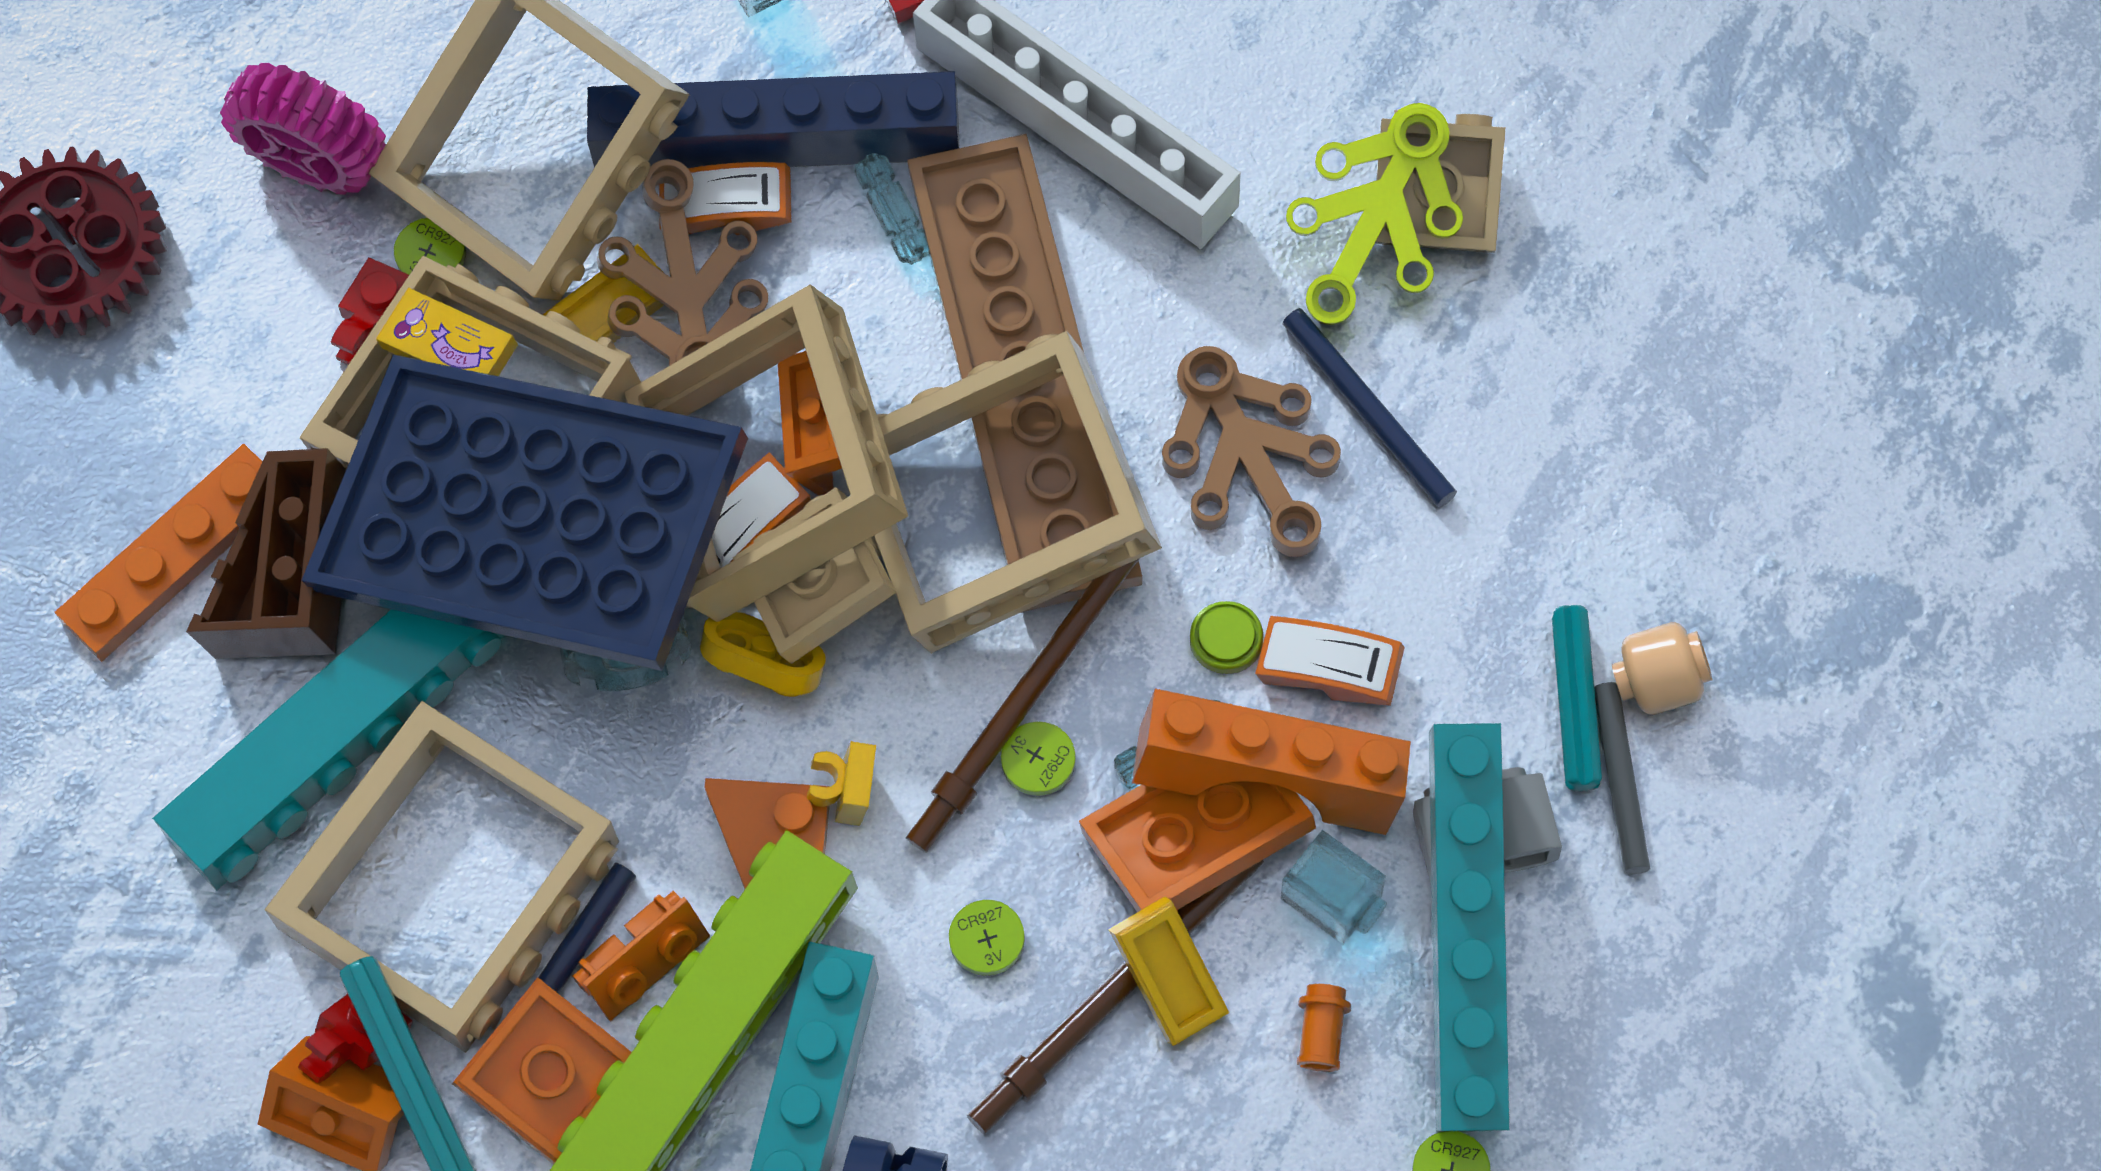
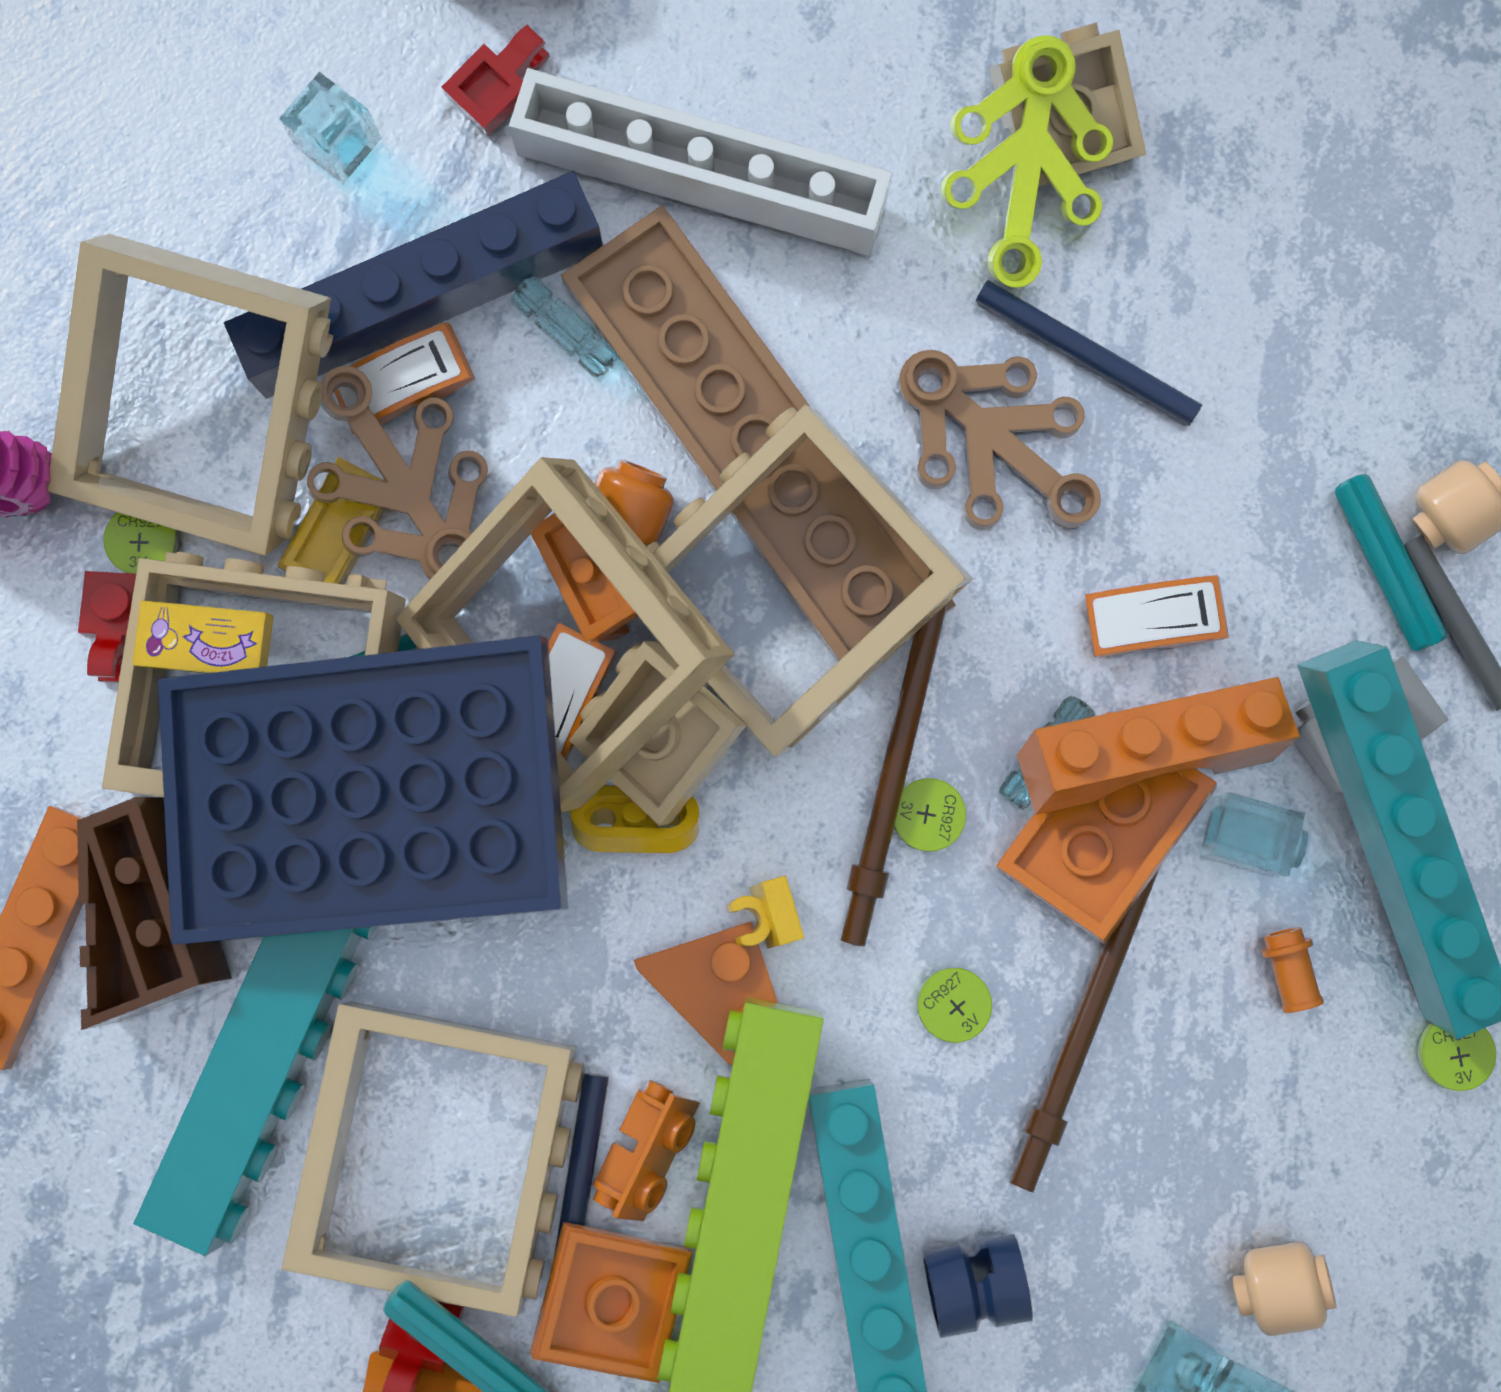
camera: 25 degrees left, 15 degrees up
yellow tile [1108,896,1230,1046] -> none
lime piece [1190,601,1263,674] -> none
none -> orange head [594,459,674,546]

